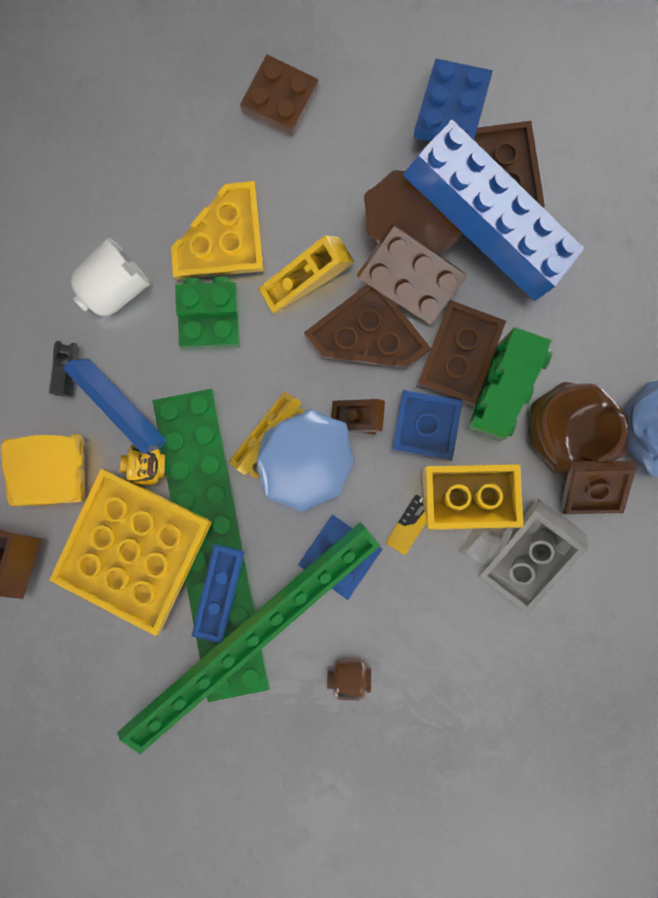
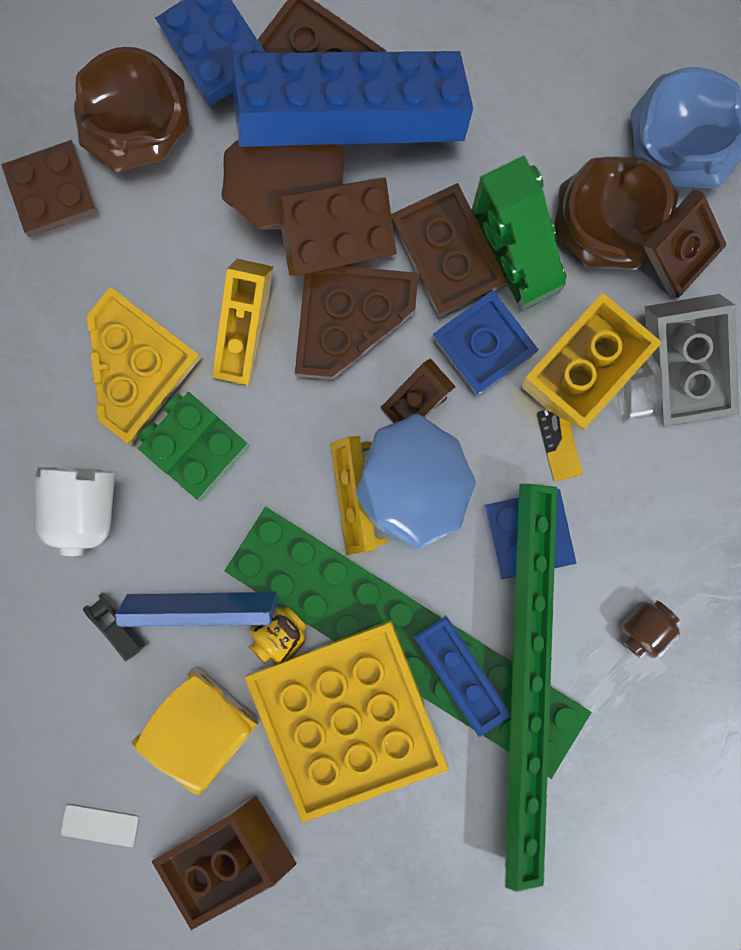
camera: 45 degrees left, 0 degrees up
none -> reddish brown piece [74,47,190,172]

